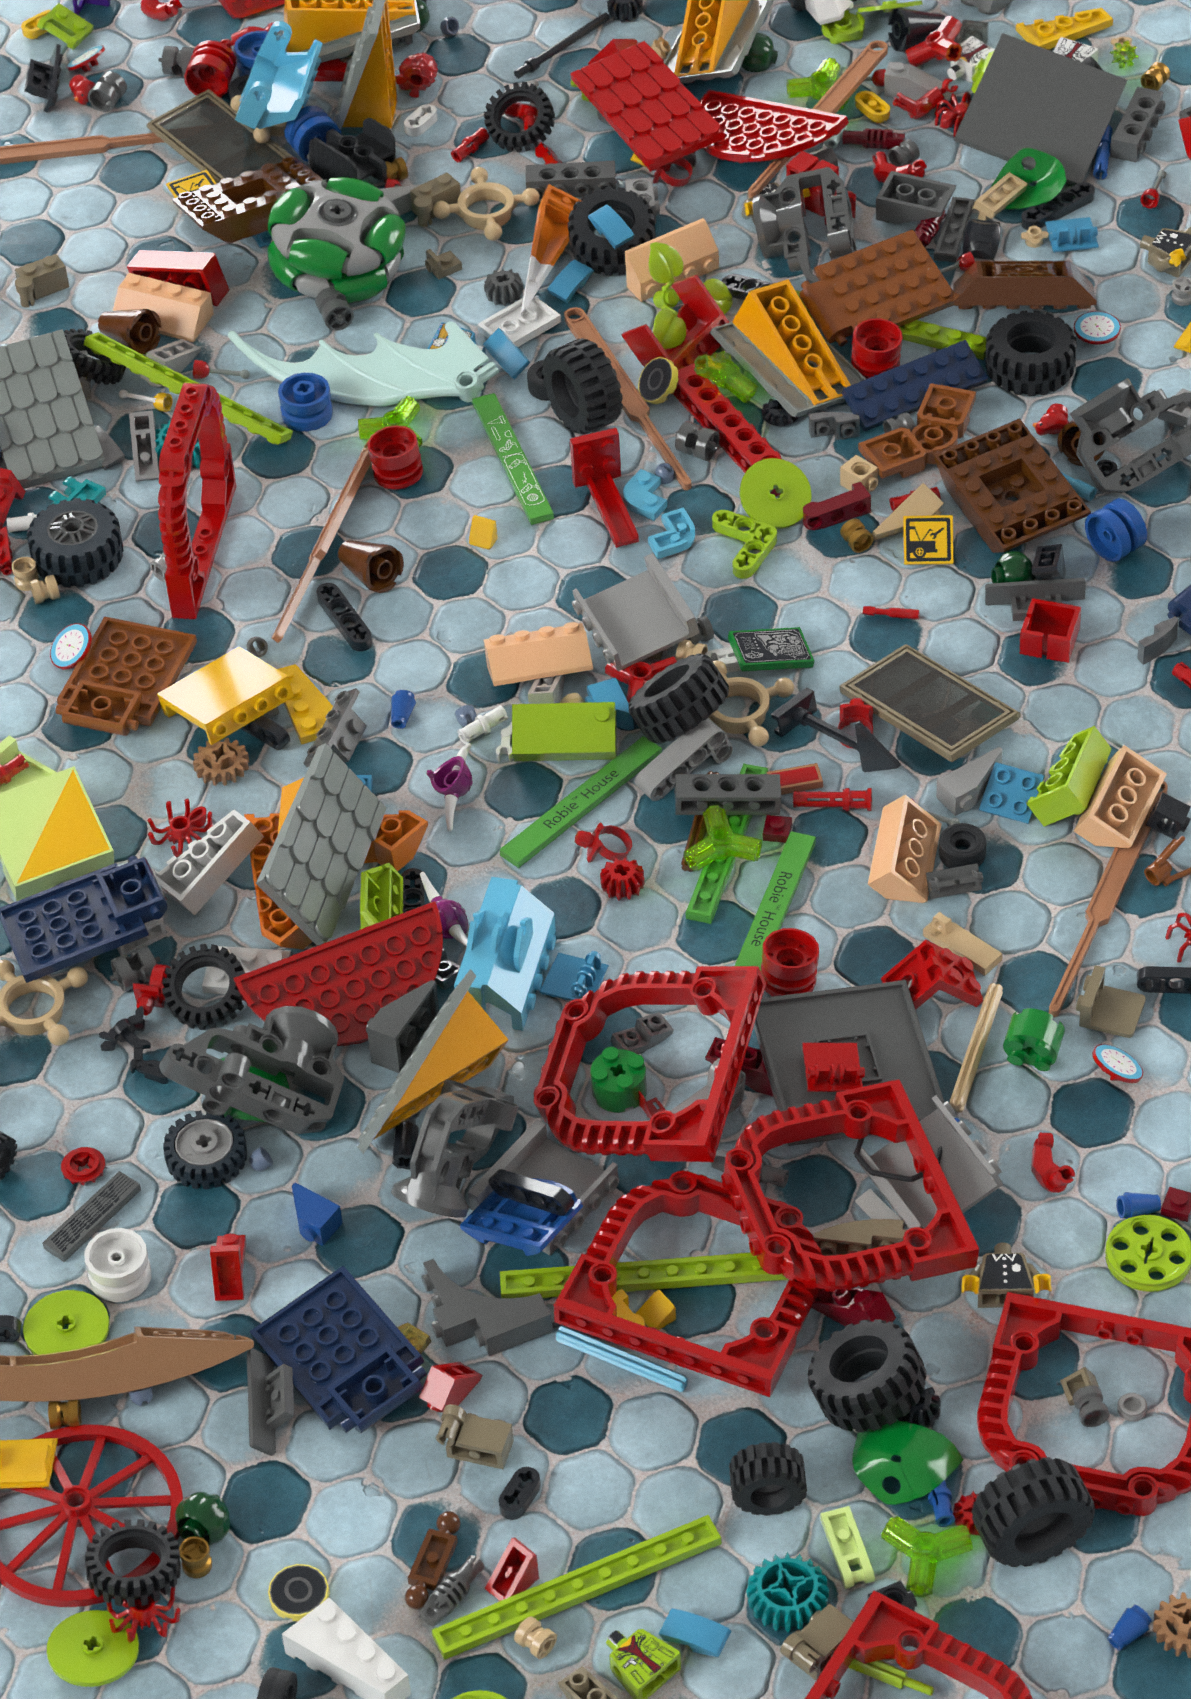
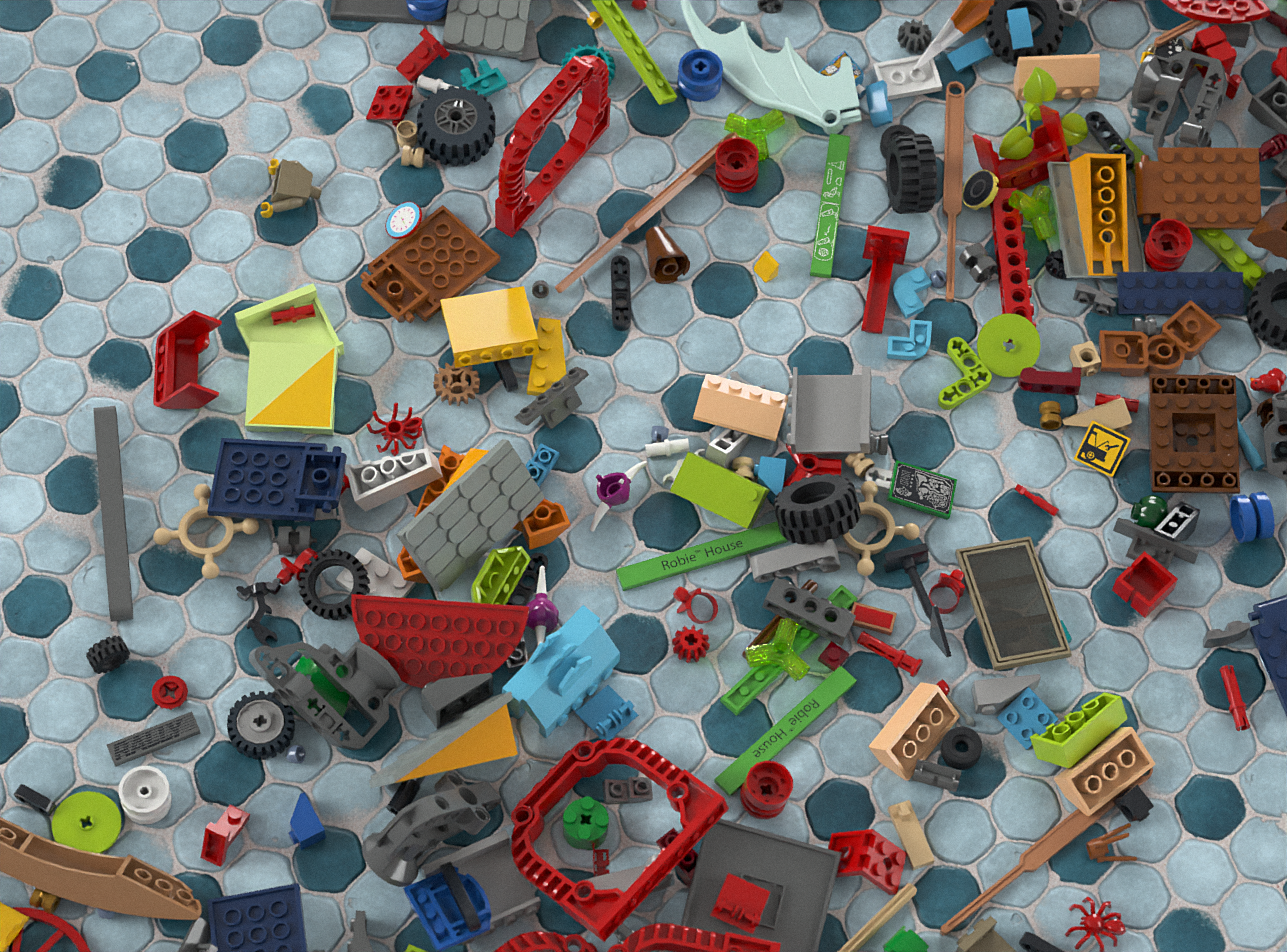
camera: 20 degrees right, 15 degrees up
light grey slope [129,410,159,482] -> none
blue cone [391,690,416,729] -> none

